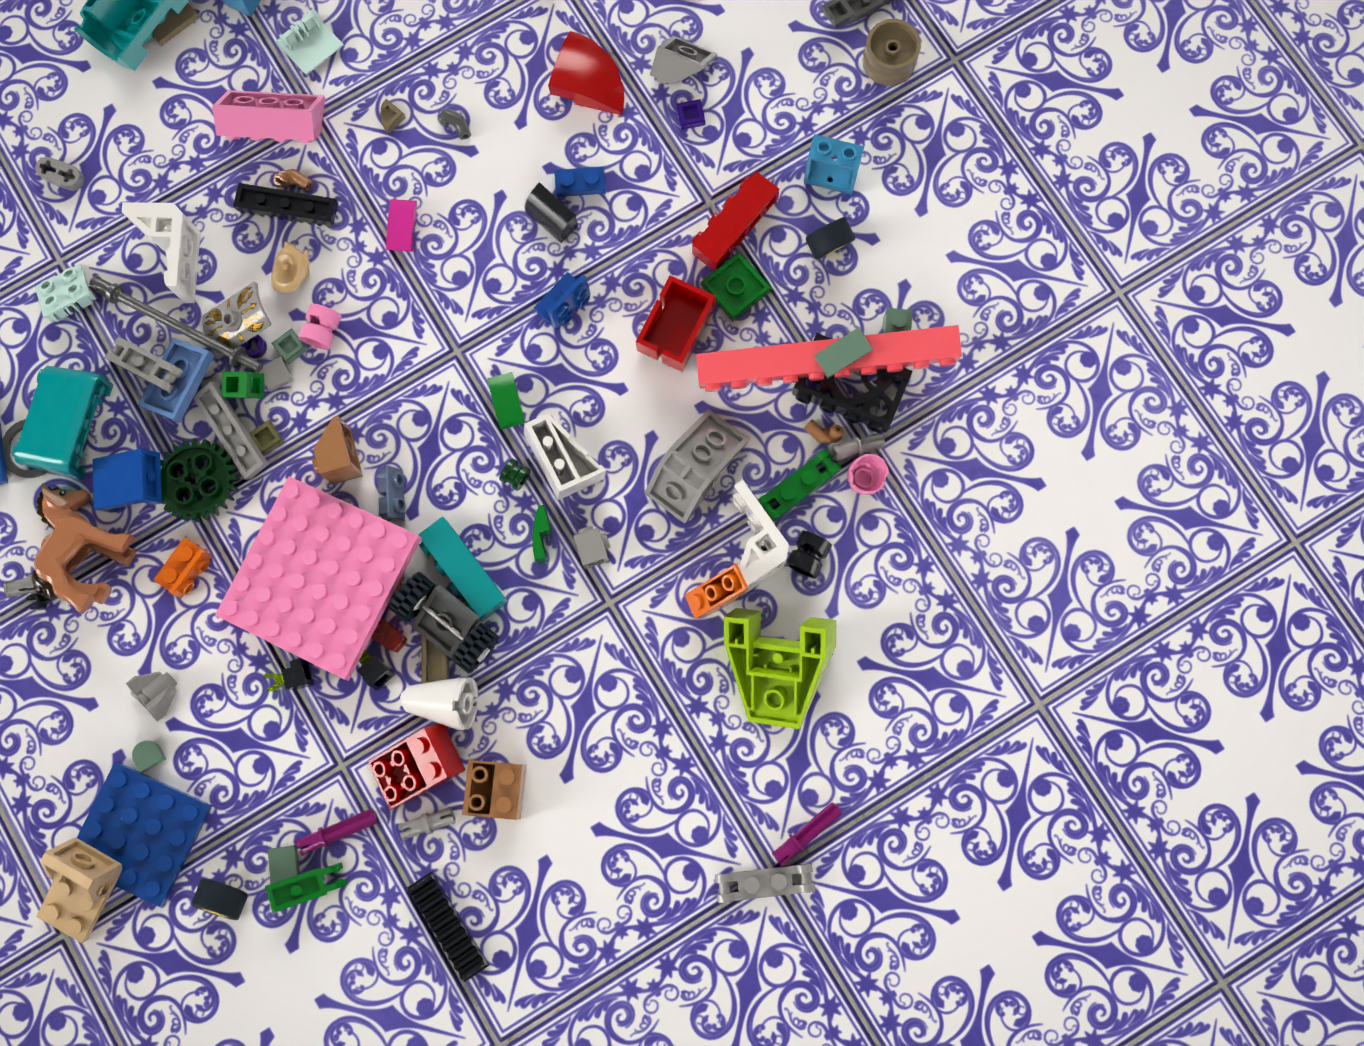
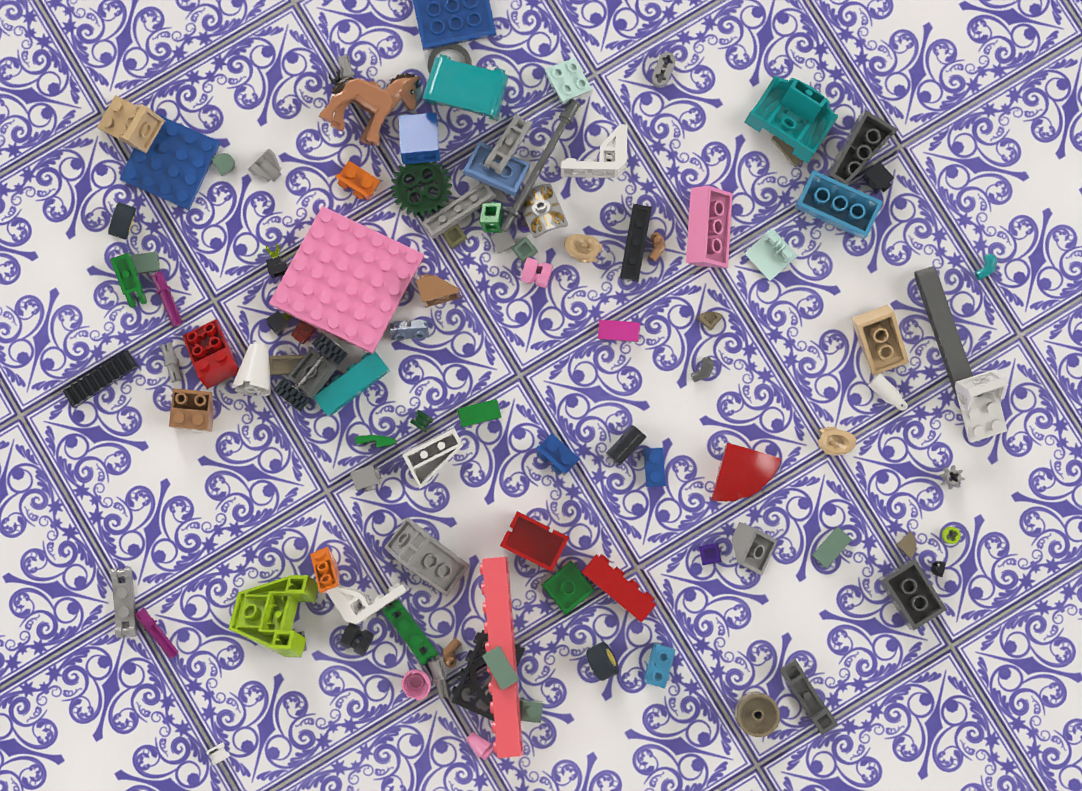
camera: 90 degrees right, 5 degrees up
none -> white wheel [206,742,231,765]
none -> bright pink cone [466,732,493,761]

